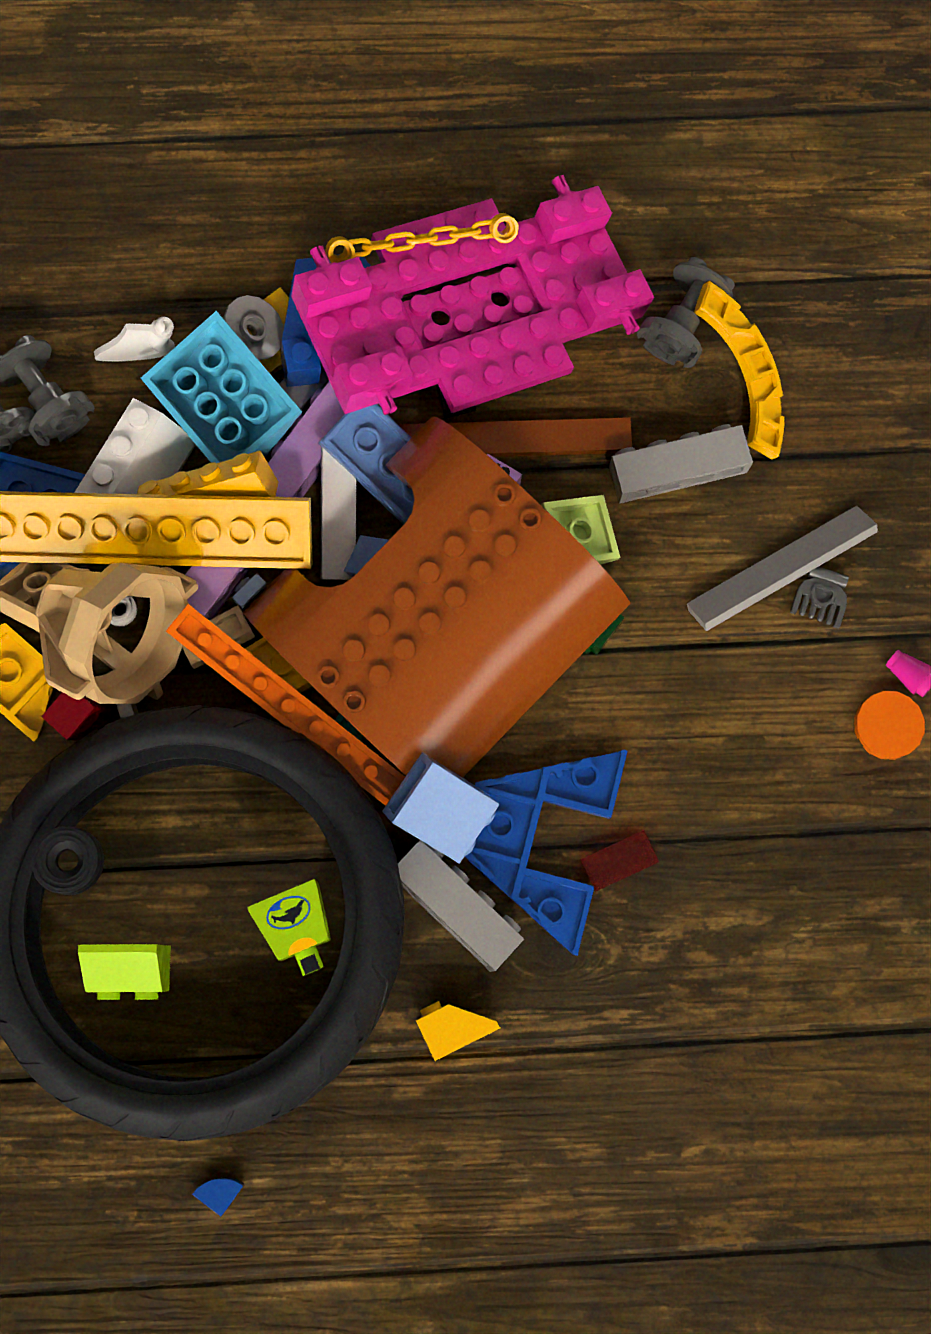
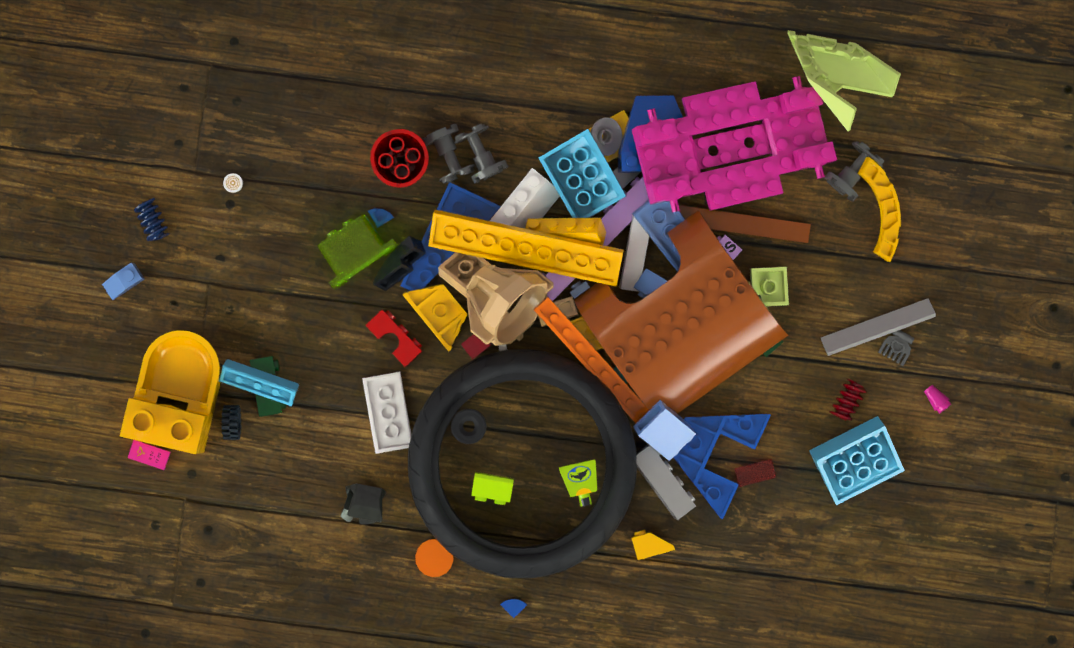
camera: 10 degrees right, 10 degrees up
white arm [94,316,175,361] -> none
yellow piece [325,213,519,263] -> none
light grey brick [609,424,753,504] -> none
orange tile [854,691,925,760] -> none
none -> orange tile [415,539,454,577]
none -> yellowish green windscreen [788,30,901,131]
none -> medium azure slope [809,416,905,505]
none -> dark red piece [829,378,867,421]

